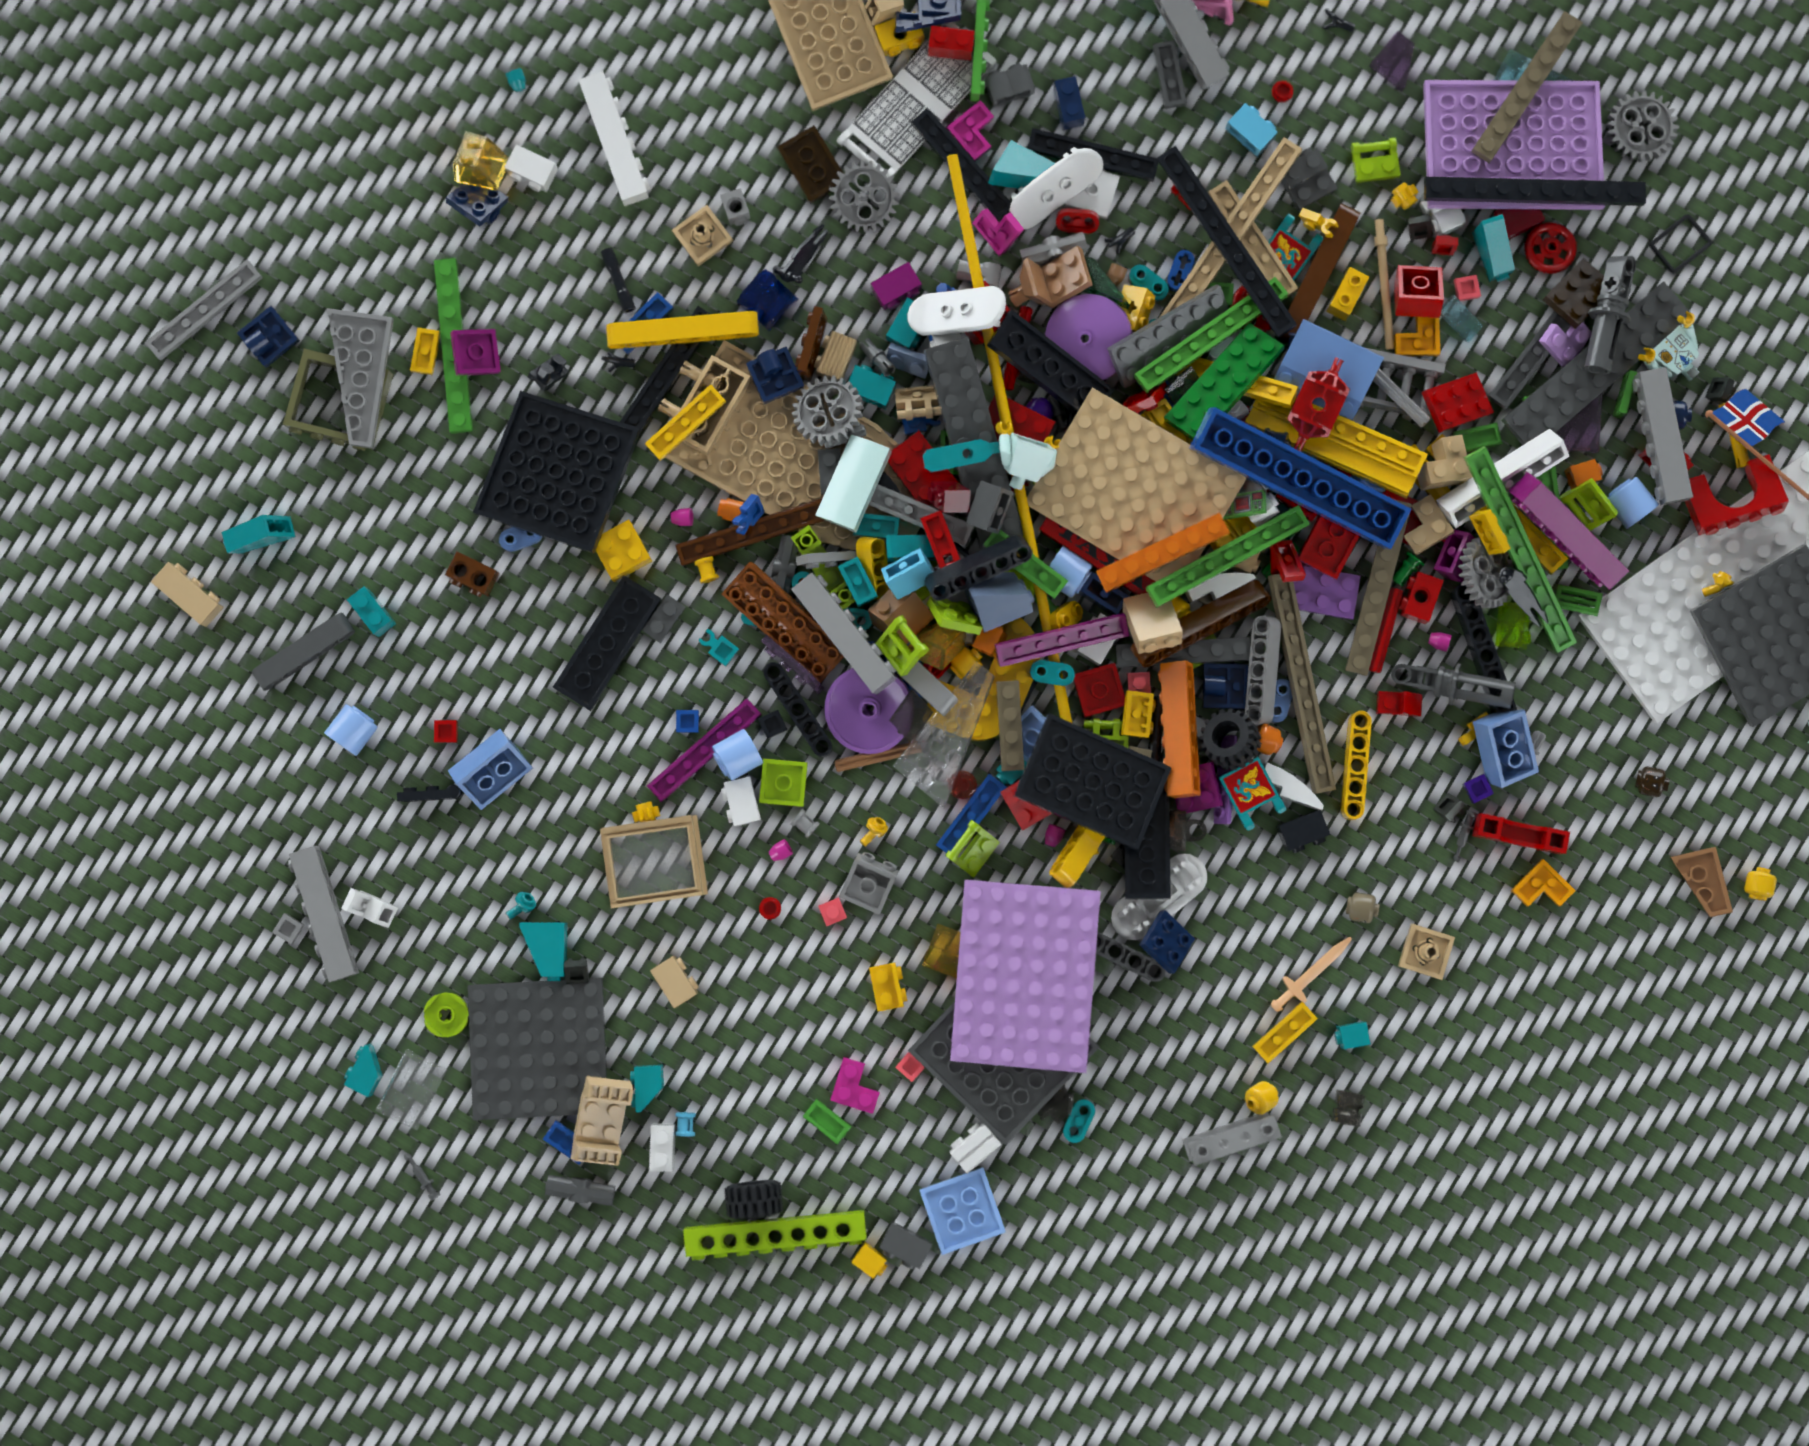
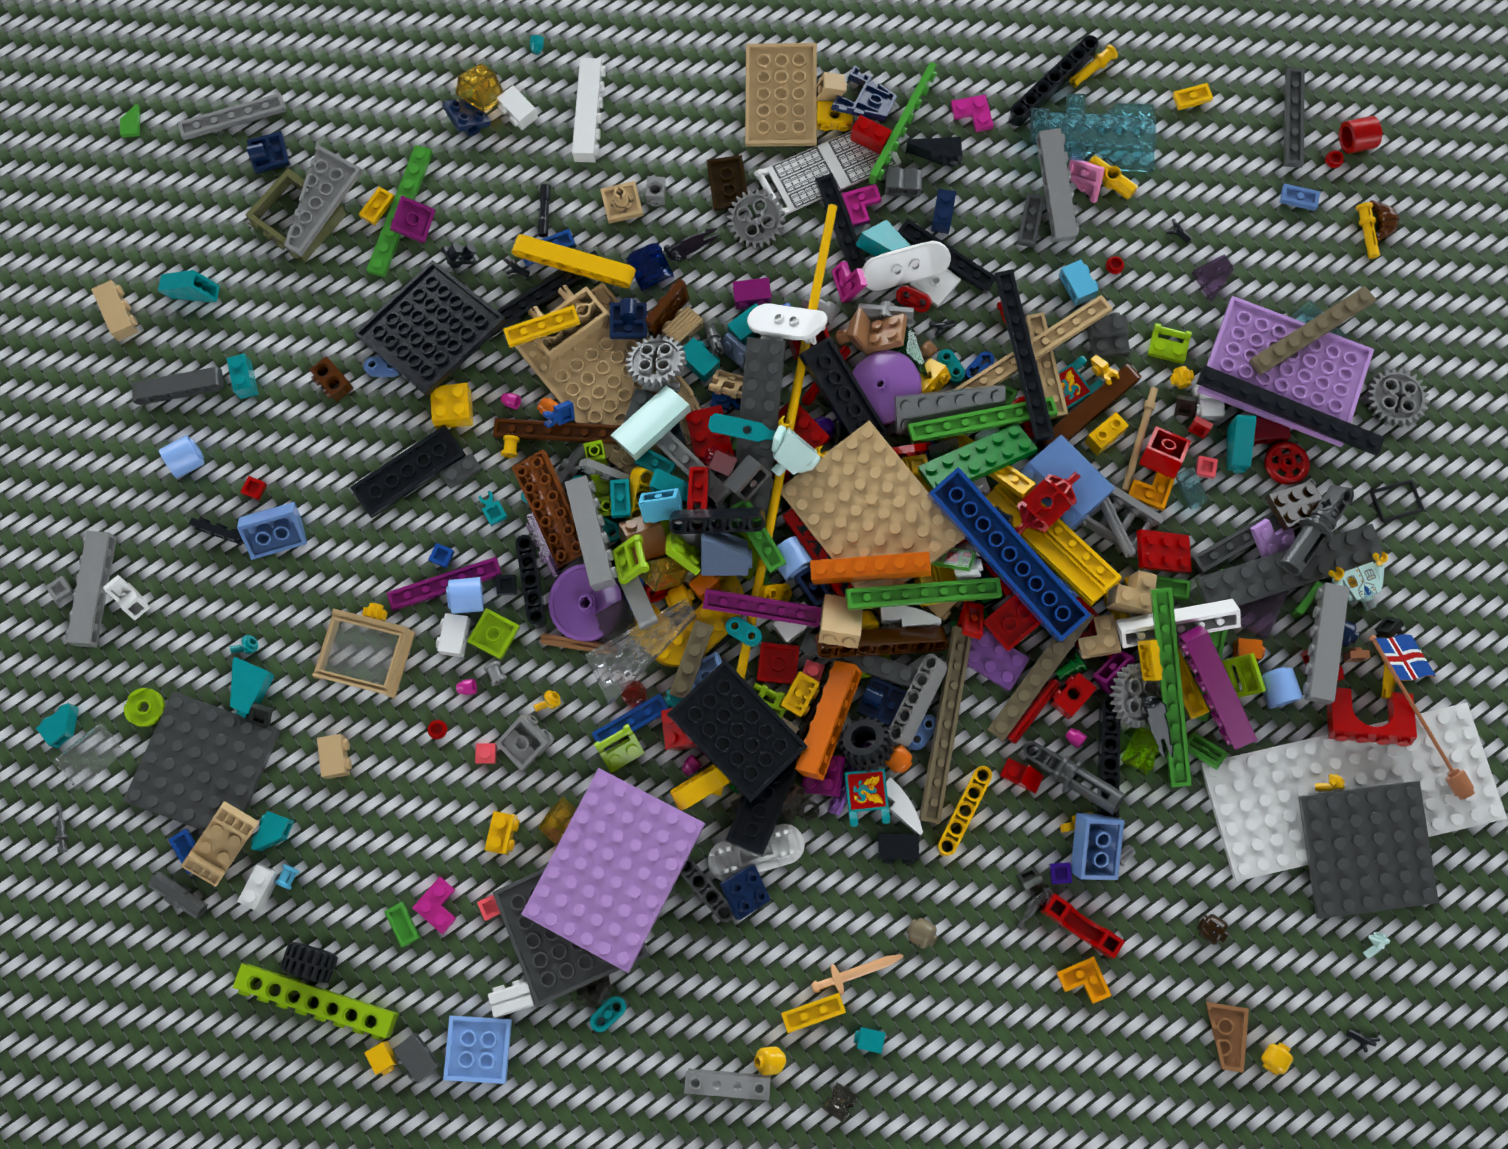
camera: 25 degrees right, 10 degrees down
tan plate [1398,924,1455,980] -> none
none -> bright green tile [120,104,140,138]
none -> black slope [906,137,963,167]
none -> nougat plate [1343,647,1371,662]

